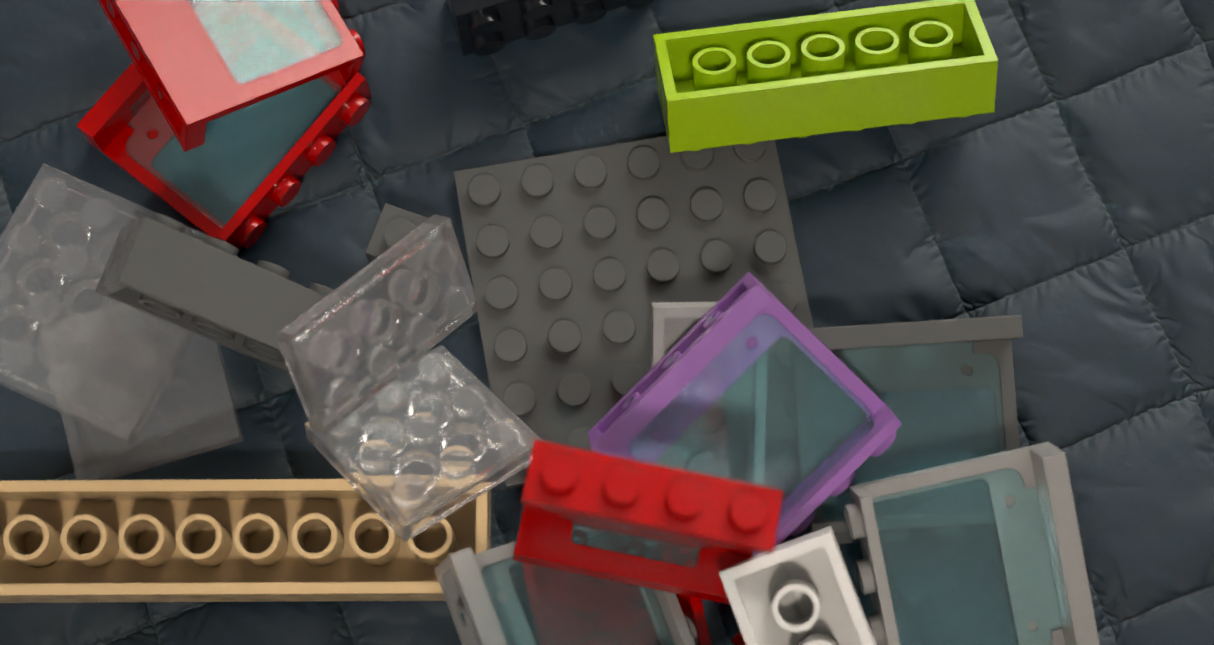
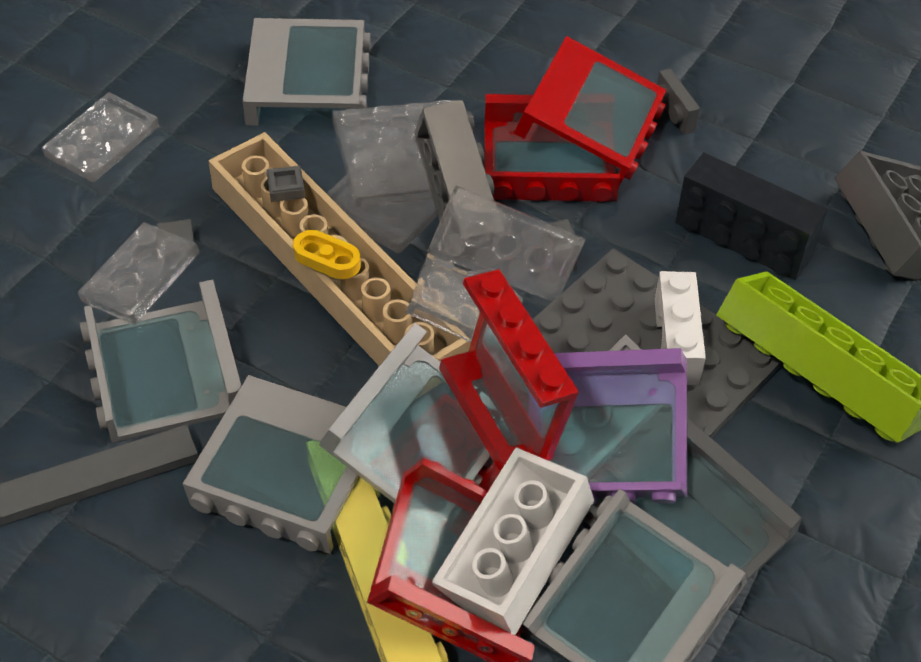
camera: 50 degrees right, 25 degrees down
none -> dark grey tile [266,165,305,202]
none -> yellow plate [293,230,361,279]
none -> white arch [654,271,706,385]

